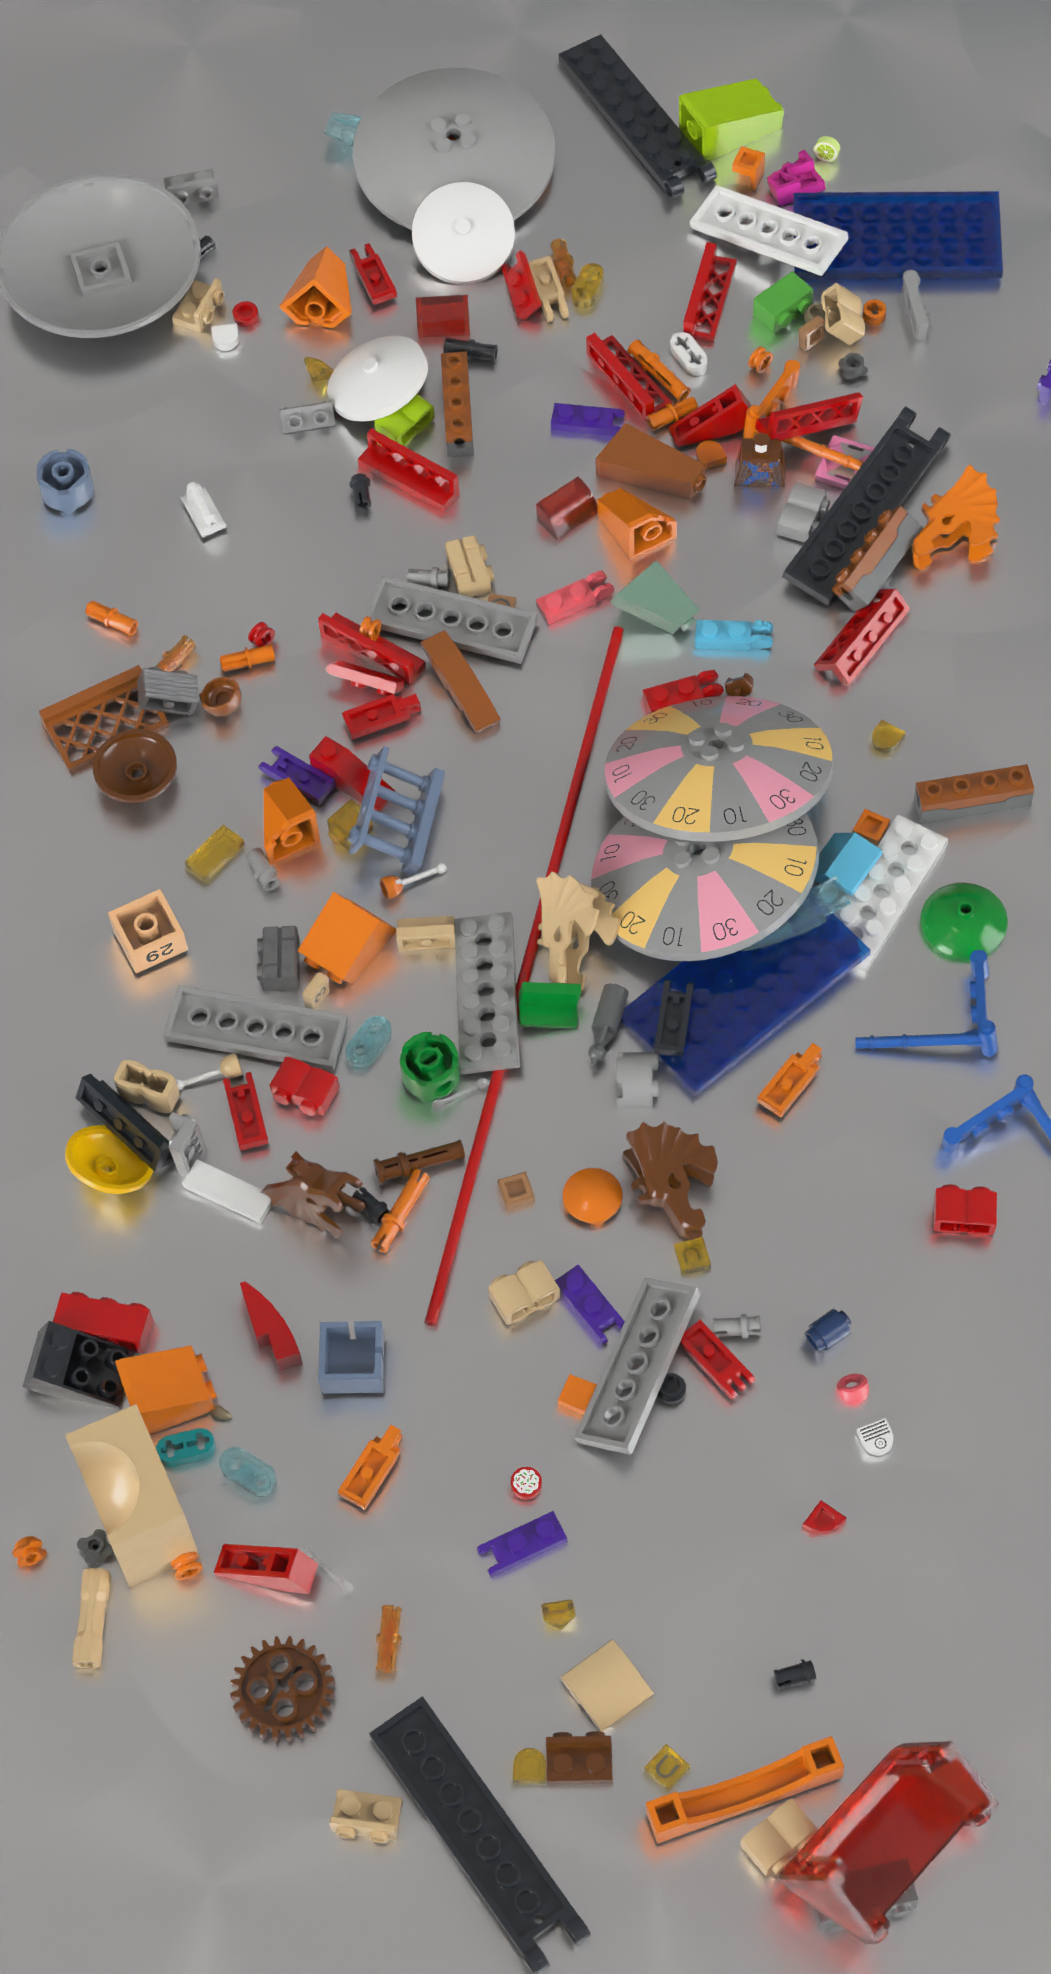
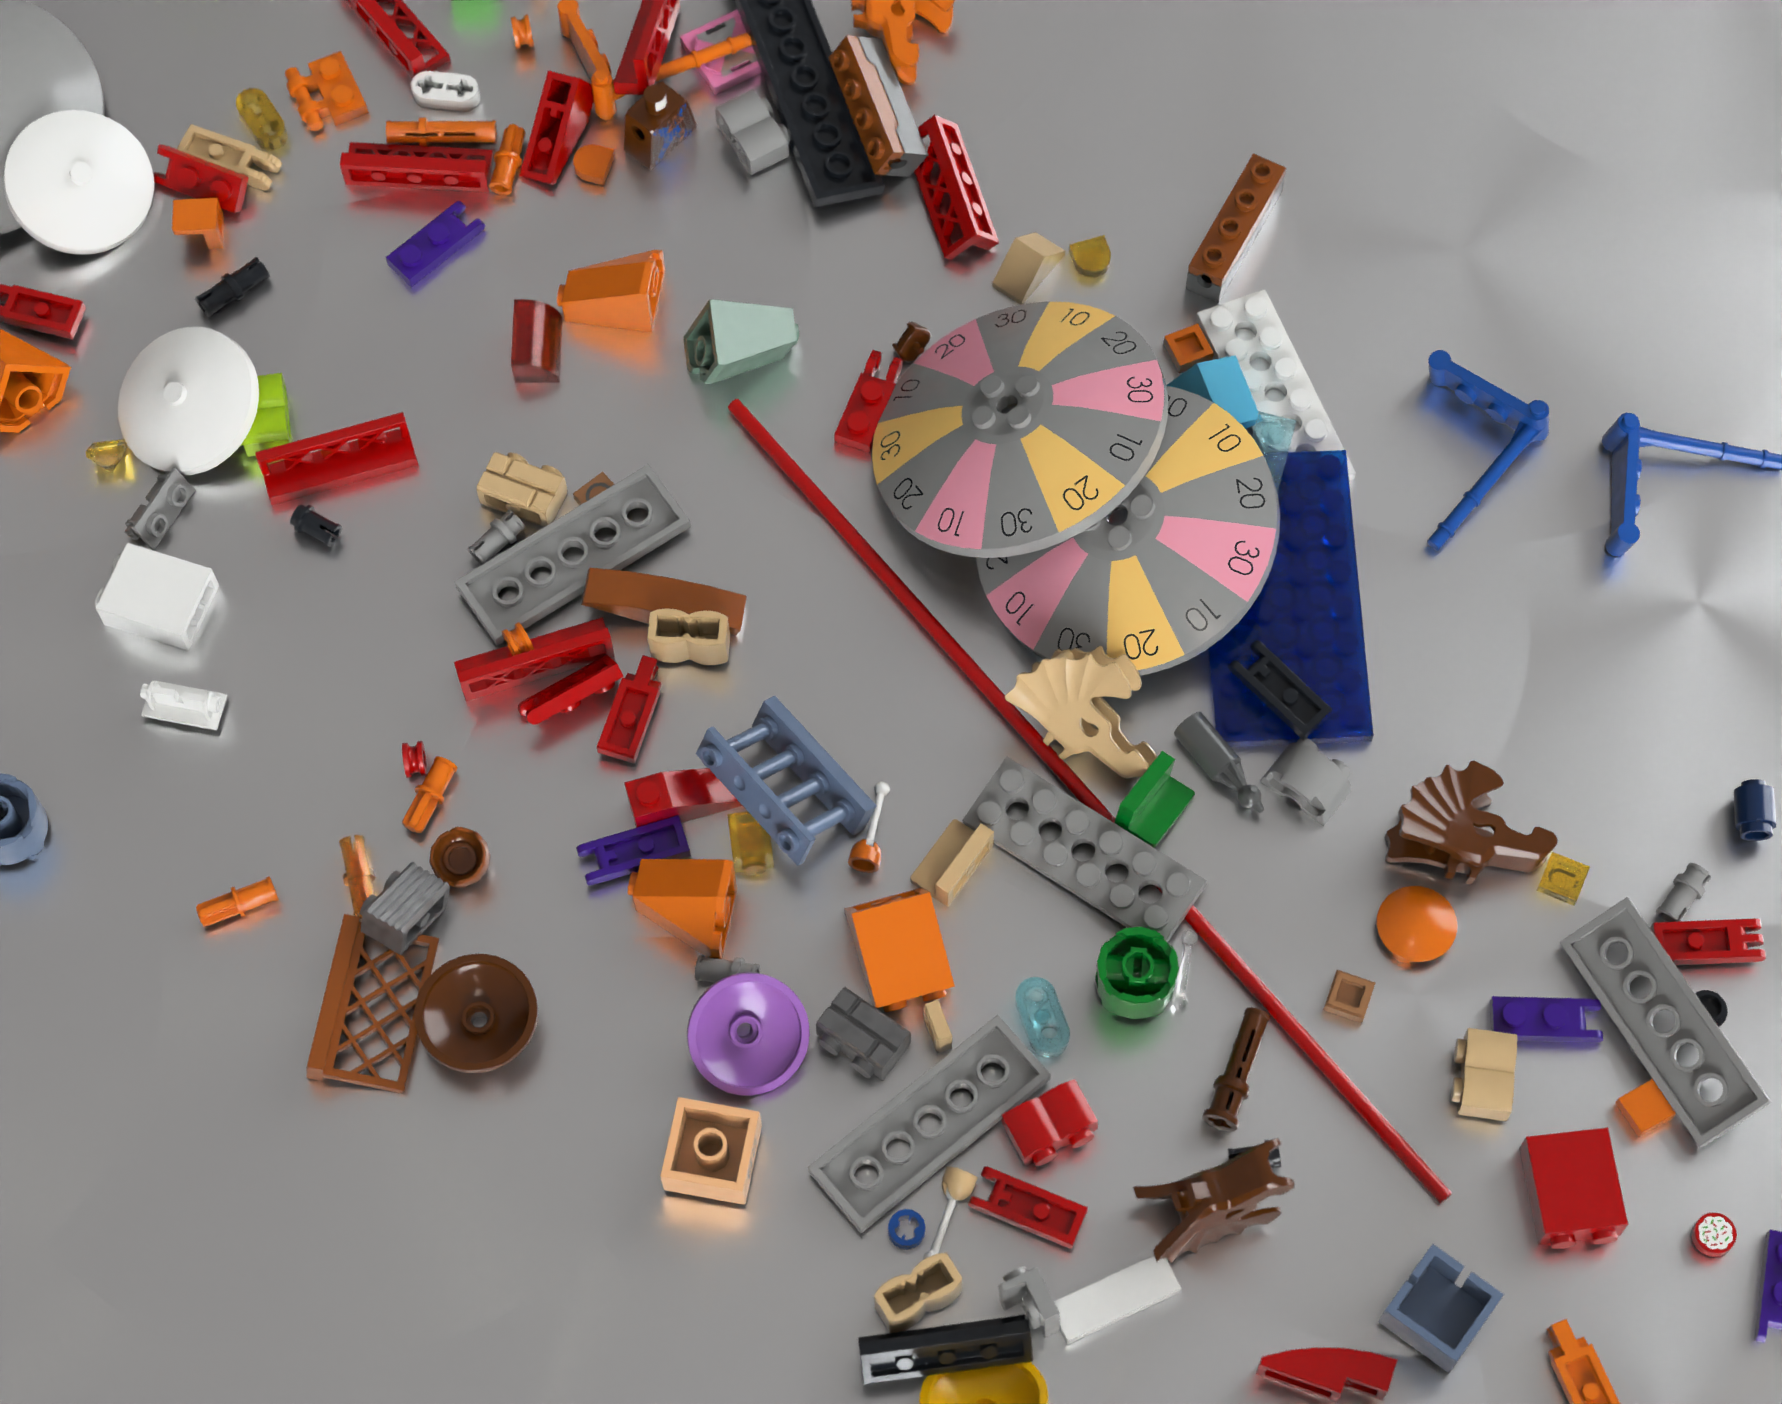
camera: 55 degrees left, 5 degrees up
clear yellow tile [185,824,245,882] -> none
orange pin [370,1169,430,1253] -> none
clear red brick [416,294,470,338] -> none
dark orange piece [441,352,474,457] -> none
coral hinge [536,570,615,626] -> none
clear orange pin [550,238,577,287] -> none
dark orange slope [595,423,707,499] -> none
medium azure hinge [695,620,773,650] -> none
orange hinge [757,1043,822,1118] -> none
green dish [920,882,1008,961] -> none
red brick [933,1184,997,1235] -> none
none -> white brick [95,543,219,651]
none -> orange panel [172,198,224,249]
none -> orange plate [285,51,369,131]
none -> tan brick [647,608,730,665]
none -> medium lavender dish [687,972,810,1096]
none -> blue bush [888,1209,926,1250]
none -> tan slope [992,232,1065,305]
none -> red brick [1519,1127,1628,1249]

